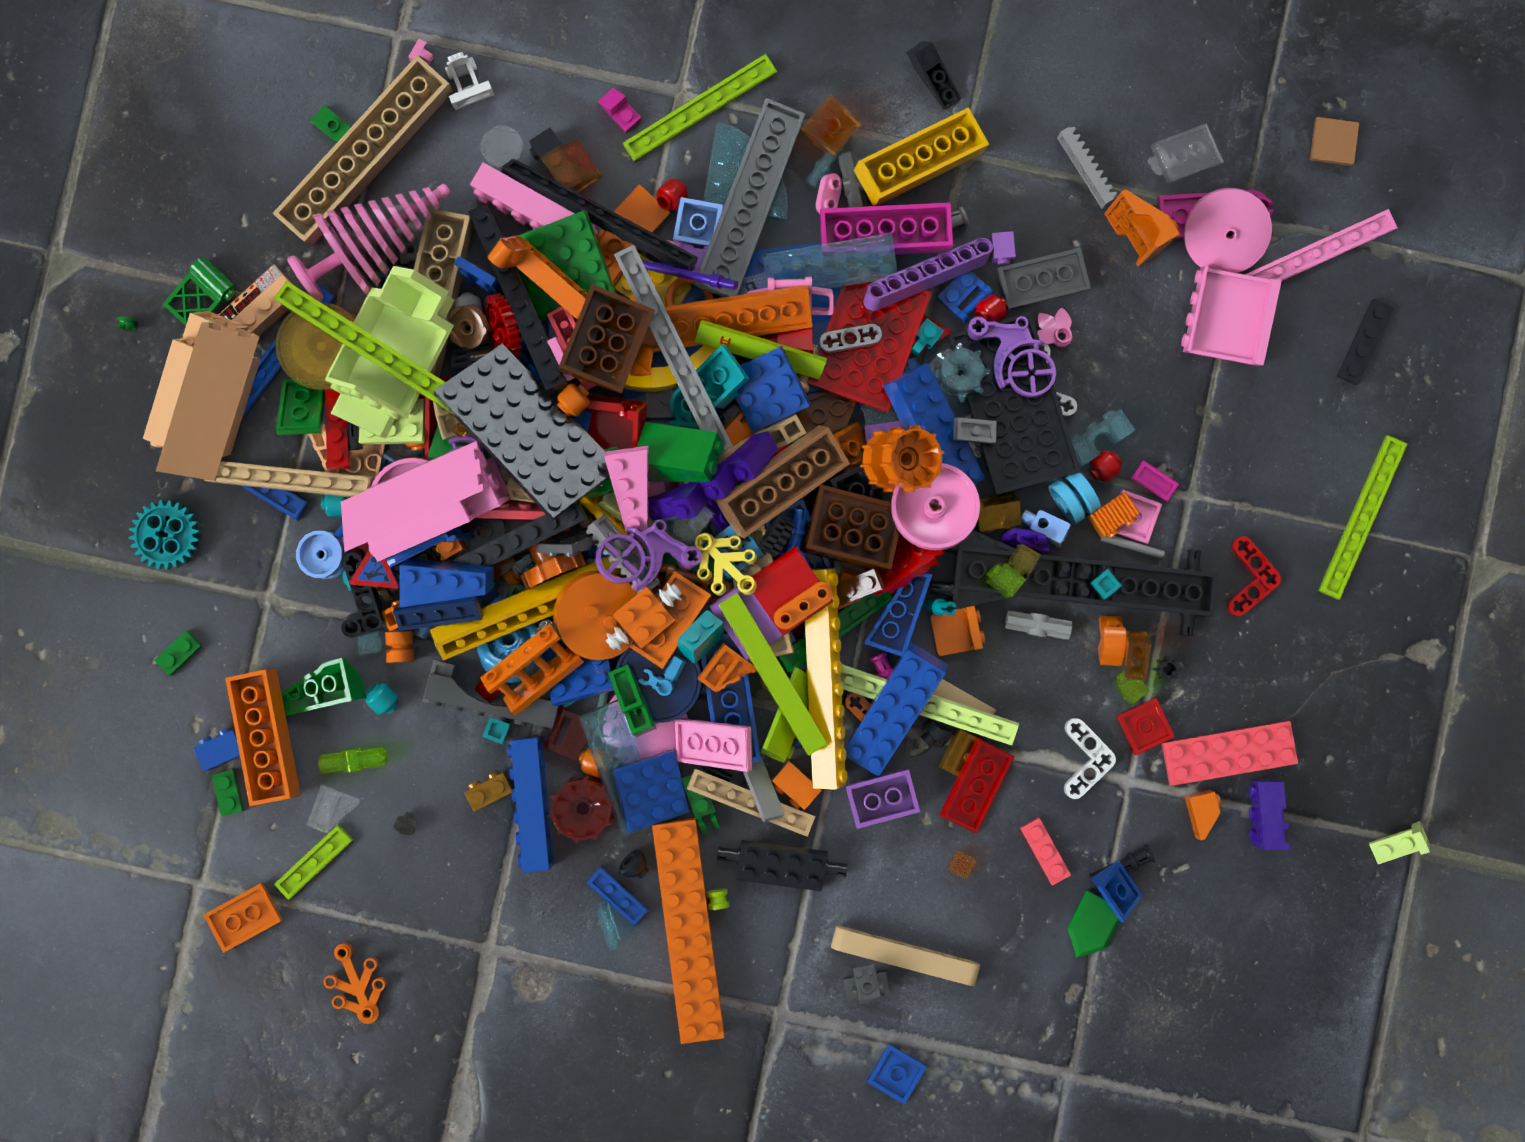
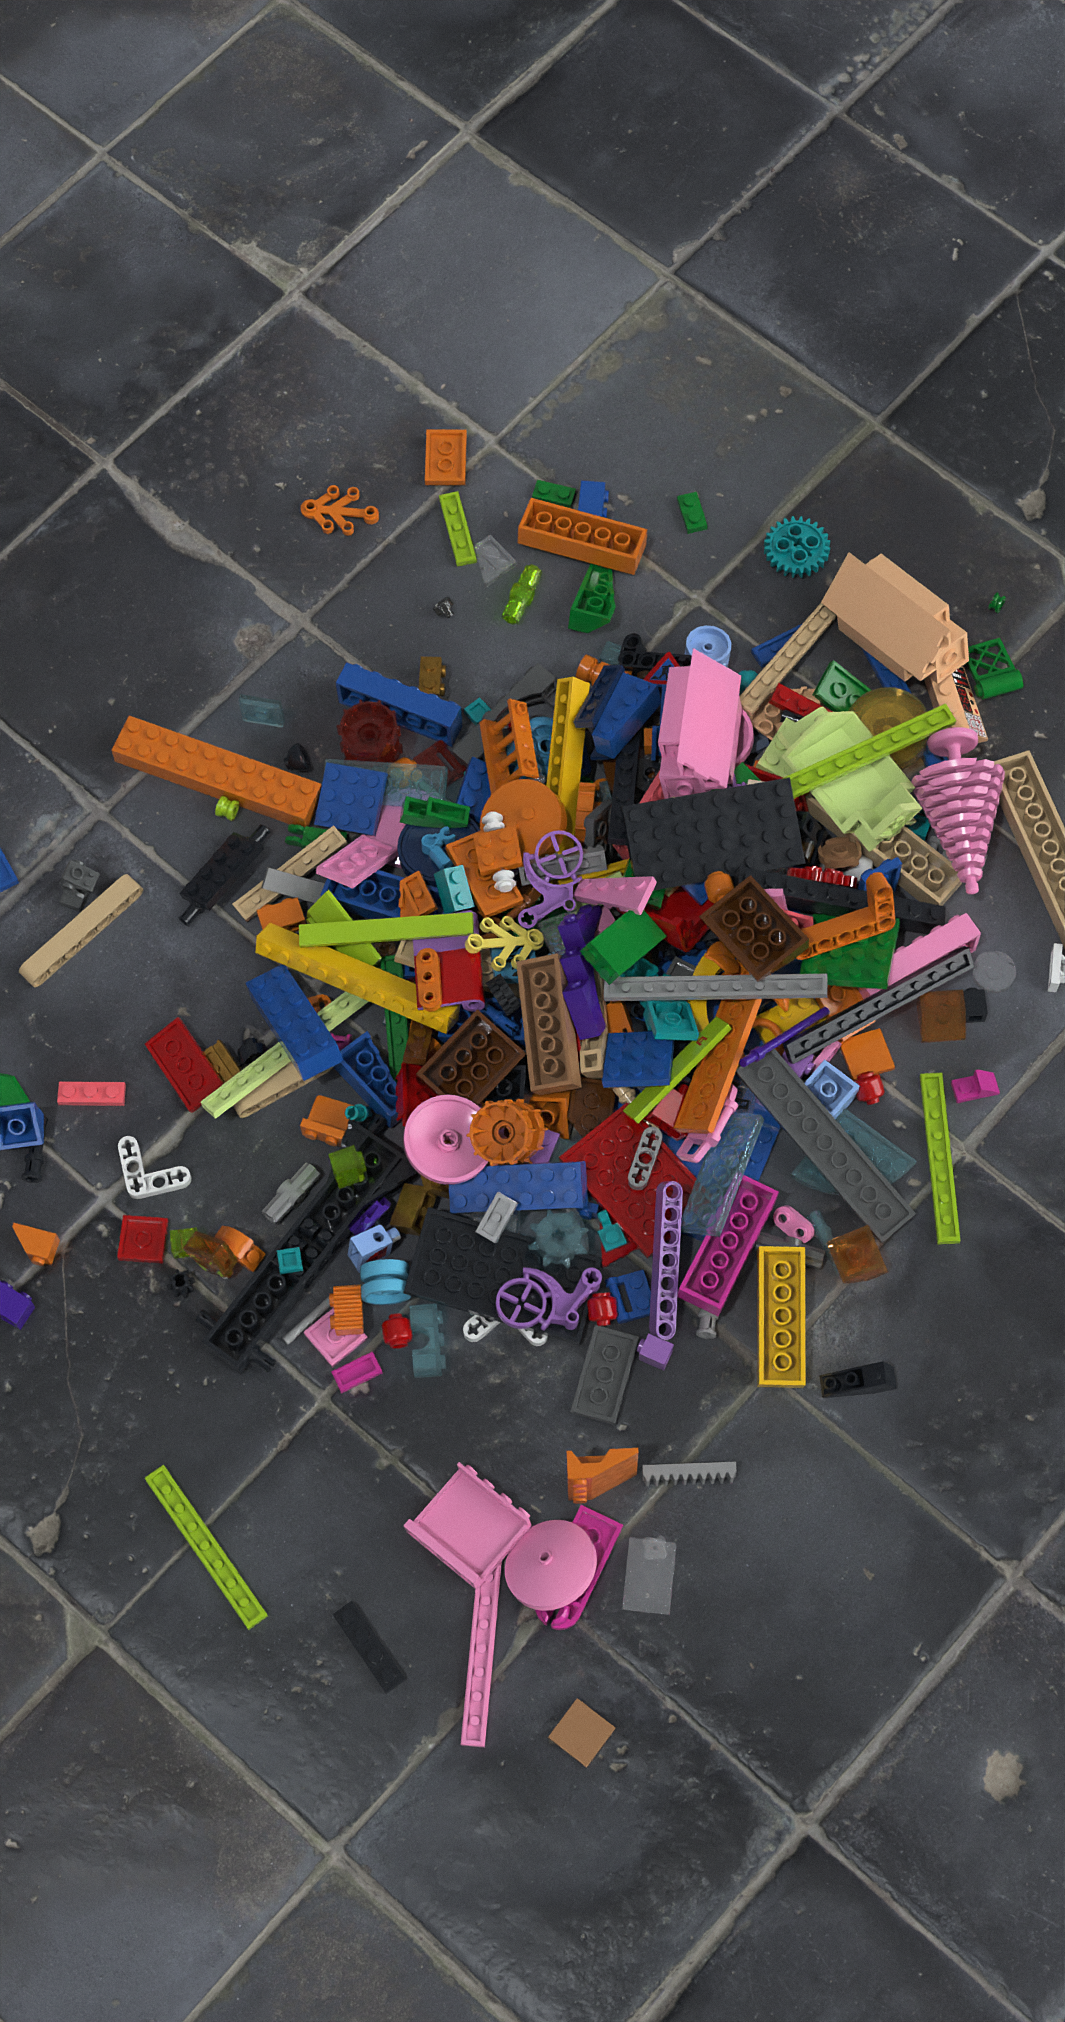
camera: 125 degrees right, 20 degrees down
teal head [365,683,398,715] -> none
blue tile [586,866,649,926] -> none
medium lavender brick [845,768,920,829] -> none
clear orange plate [947,850,977,879] -> none
clear yellow brick [1008,544,1041,576] -> none
bright pink plate [1037,308,1072,347] -> none
coral plate [1162,721,1298,786] -> none
red beam [1226,536,1281,616] -> none

